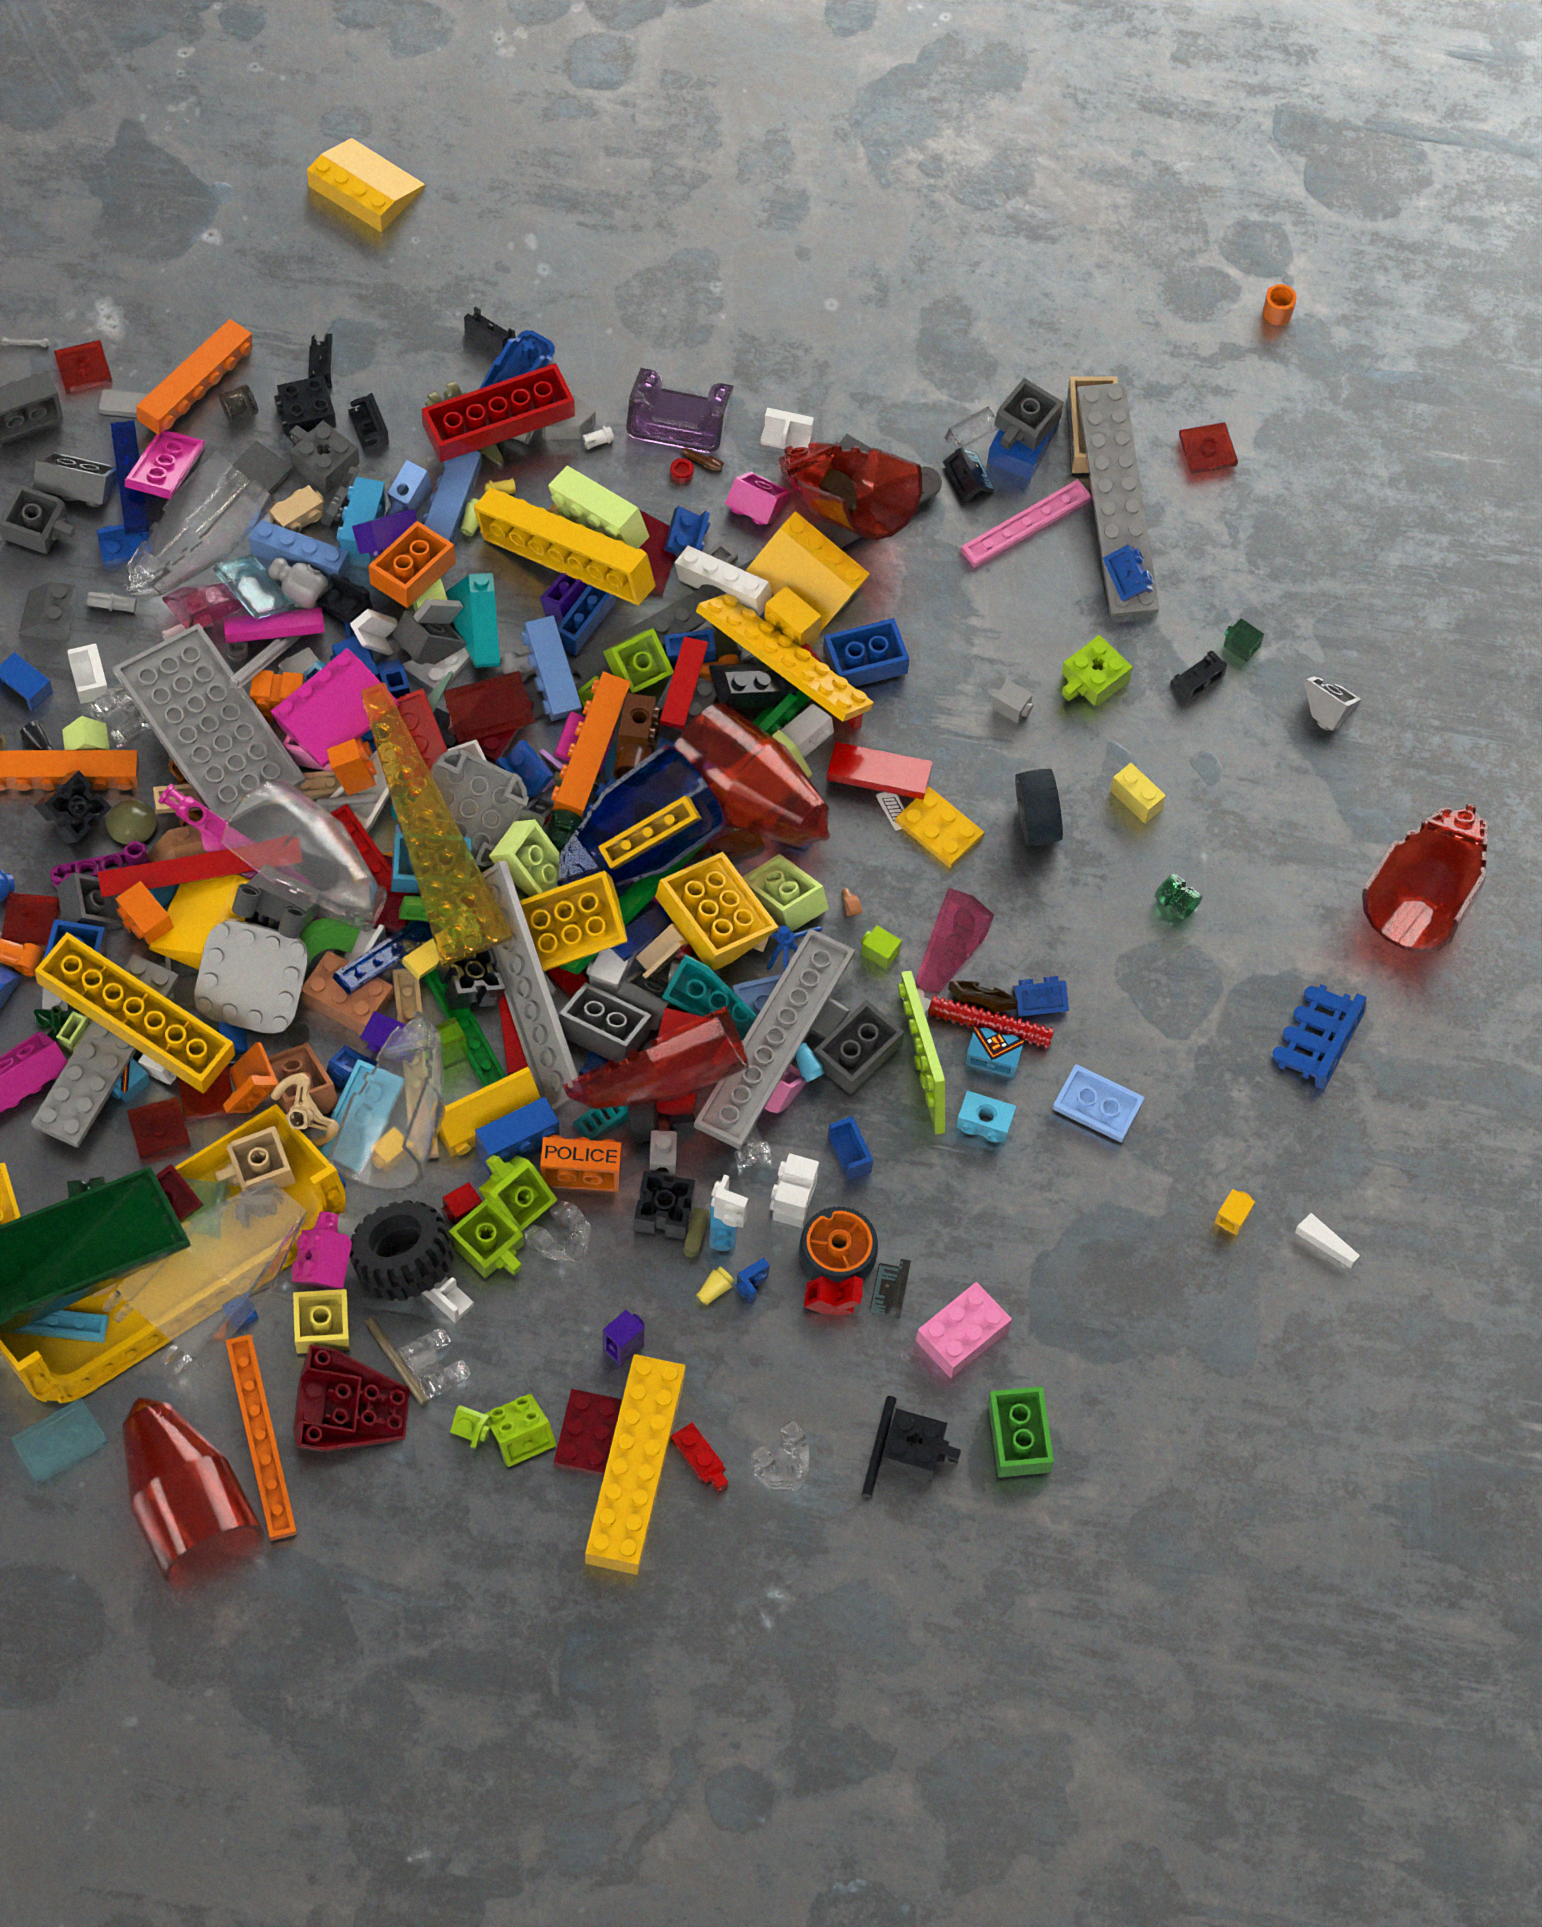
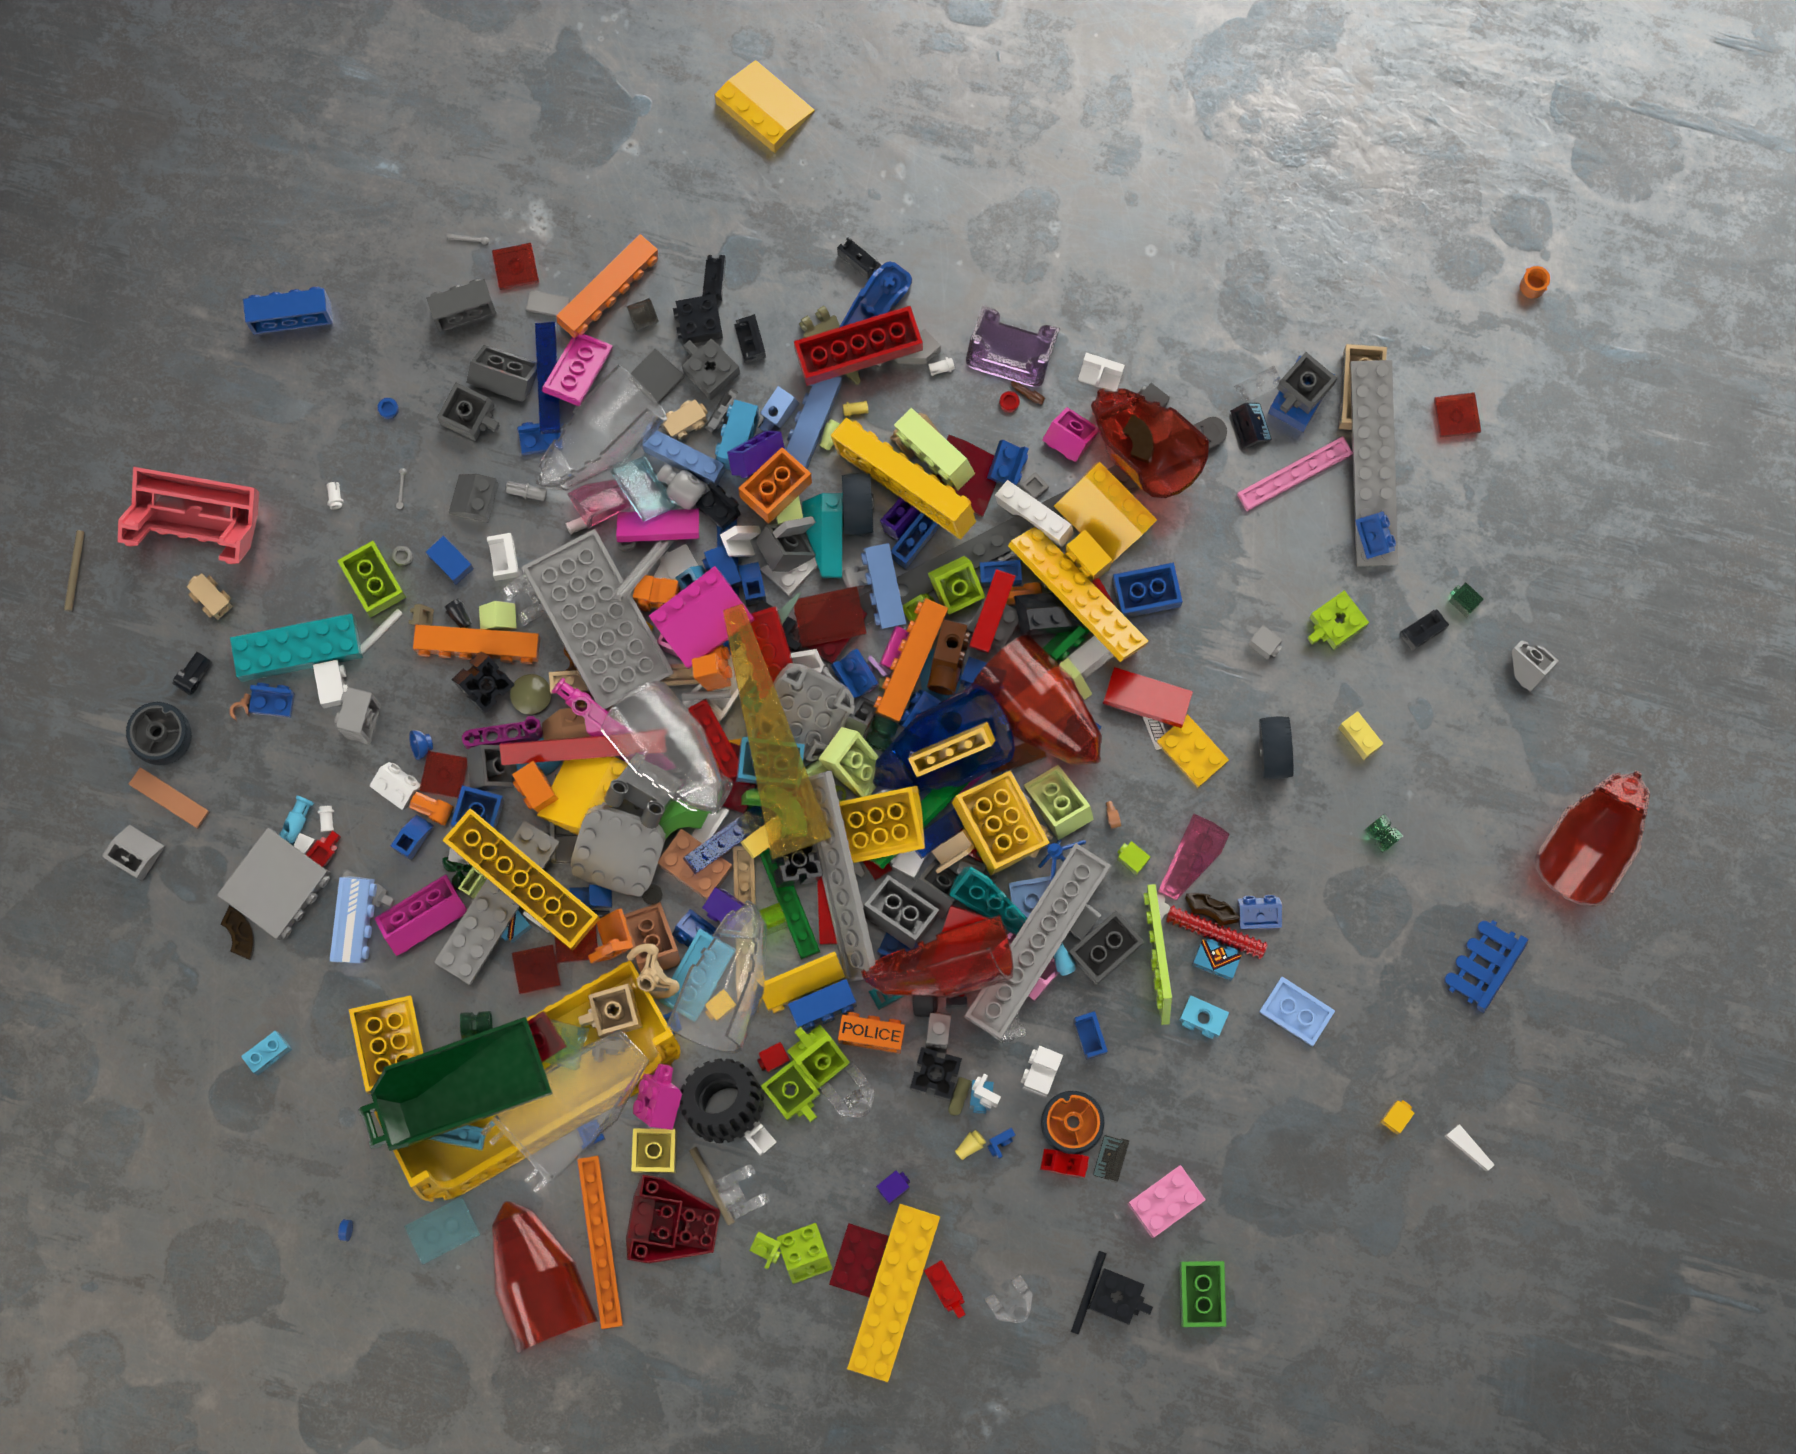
camera: 10 degrees right, 15 degrees up
none -> black wheel [842,473,874,535]

